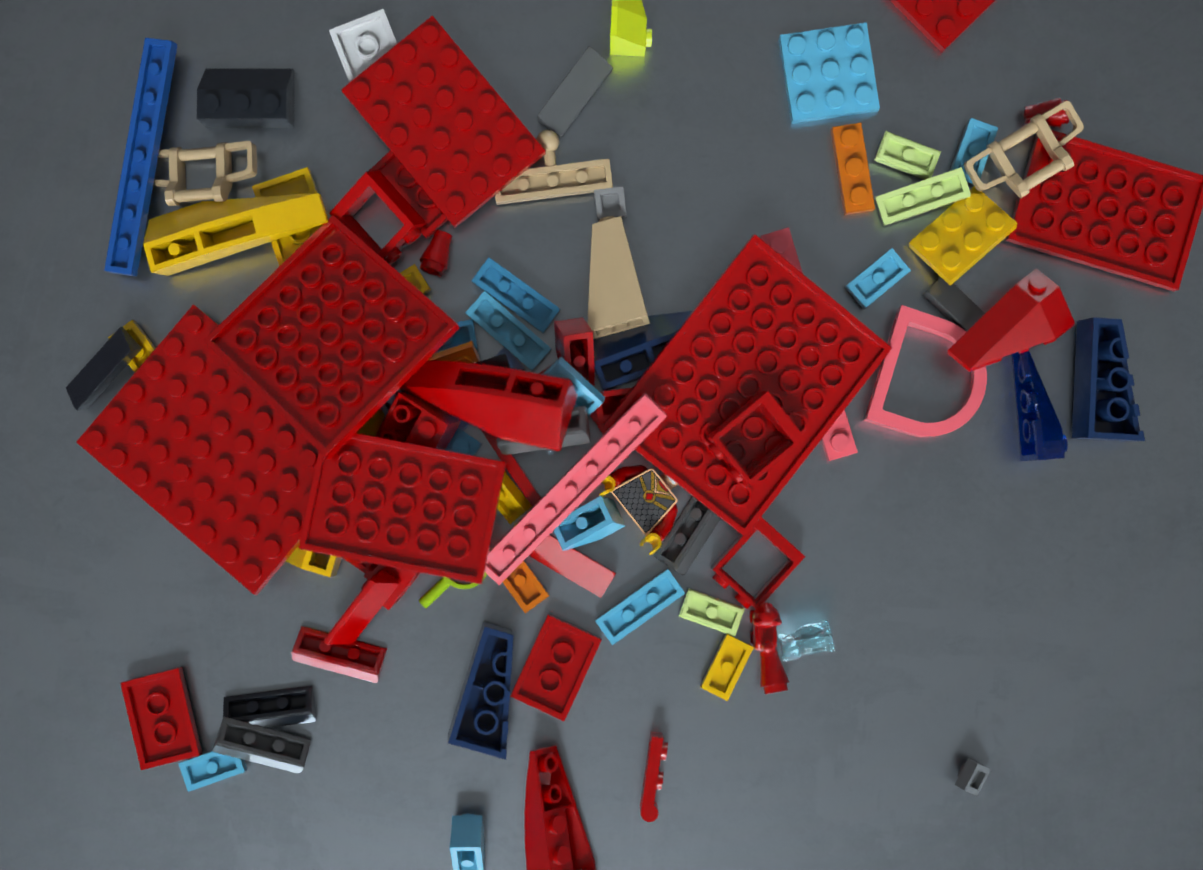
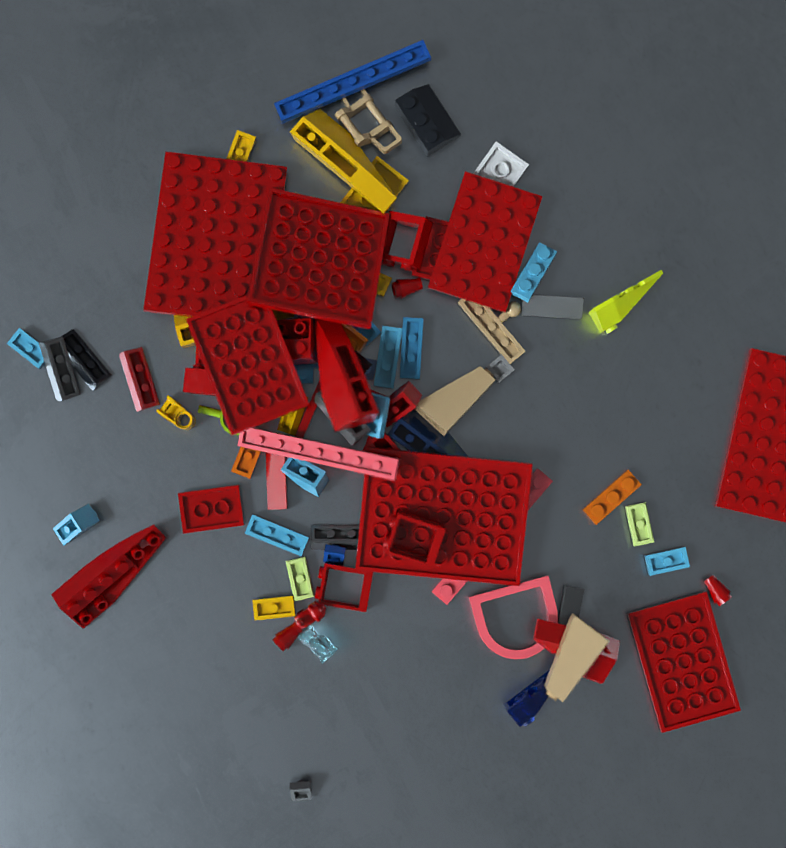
camera: 55 degrees right, 0 degrees up
black slope [66,327,142,411] -> none
red plate [120,667,203,770] -> none
red slope [324,569,399,645] -> none
dark blue wedge [447,621,514,760] -> none
torso [599,465,678,555] -> none
red plate [640,731,668,822] -> none
medium azure plate [778,22,880,124] -> none
medium azure plate [845,248,911,309] -> none
yellowish green plate [875,167,971,226] -> none
yellow plate [909,186,1017,286] -> none
tan bar [963,101,1084,198] -> none
dark blue wedge [1072,317,1145,442] -> none
none -> yellow piece [156,395,196,430]
none -> blue plate [323,544,346,565]
none -> medium azure plate [511,242,557,303]
none -> tan slope [544,613,609,702]

